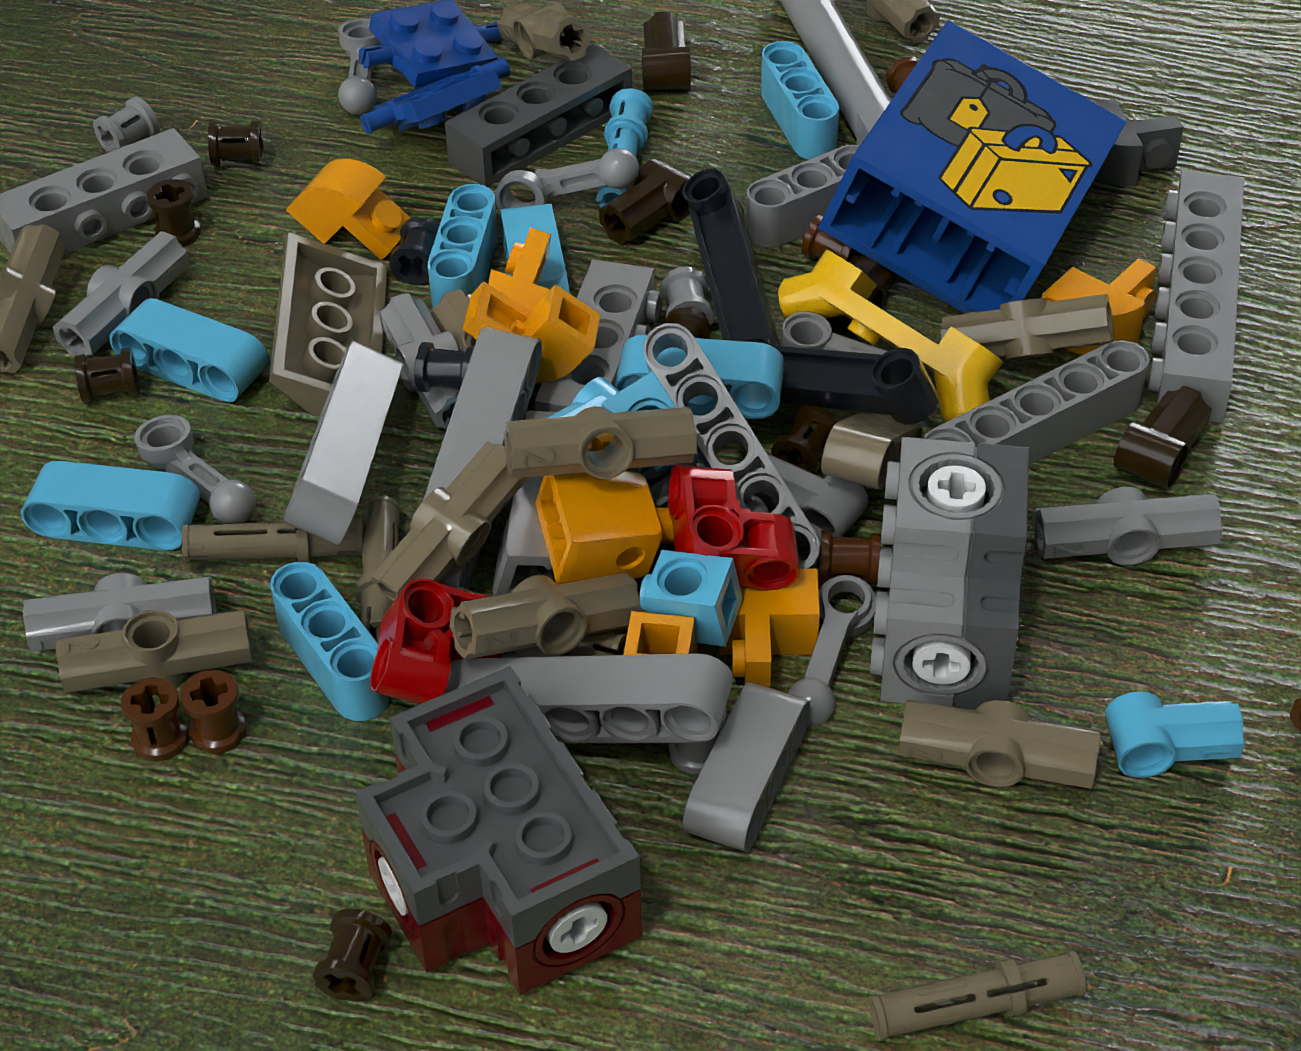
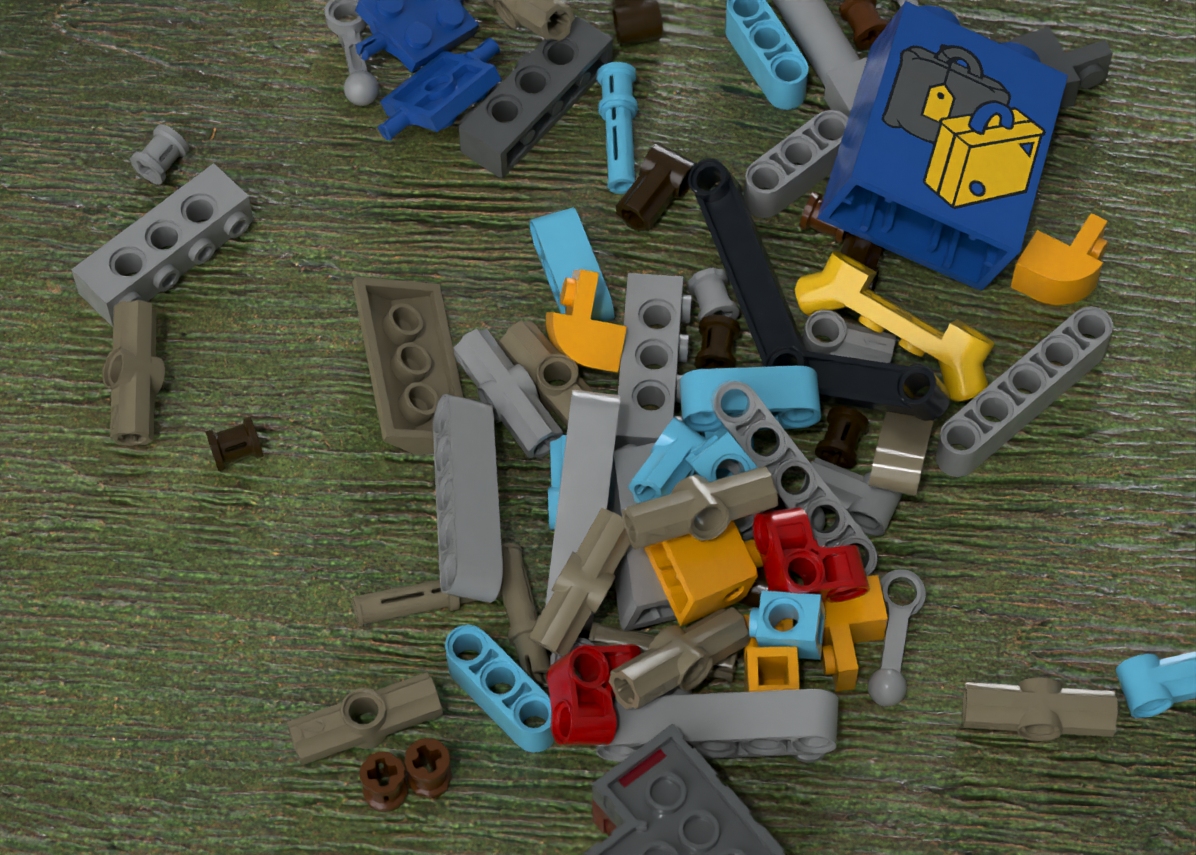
camera: 10 degrees left, 15 degrees up
medium azure beam [21,461,201,551] -> none
light grey piece [23,573,217,652] -> none
light grey piece [53,231,191,358] -> none
medium azure beam [109,298,270,402] -> none
light grey piece [134,415,256,524] -> none
dark brown bush [147,179,201,247] -> none
dark brown bush [208,121,264,166] -> none
light orange brick [286,159,411,260] -> none
black bush [389,217,440,285] -> none
black bush [414,342,474,392] -> none
medium azure beam [428,184,498,309] -> none
light orange brick [462,281,601,384] -> none
light grey piece [495,148,639,211] -> none
light grey beam [682,681,811,852] -> none
reddish brown bush [818,530,881,587] -> none
piece [870,437,1029,710] -> none
dark tan piece [940,294,1114,360] -> none
light grey piece [1033,487,1223,566] -> none
dark brown piece [1113,385,1212,490] -> none
light grey brick [1147,170,1244,423] -> none

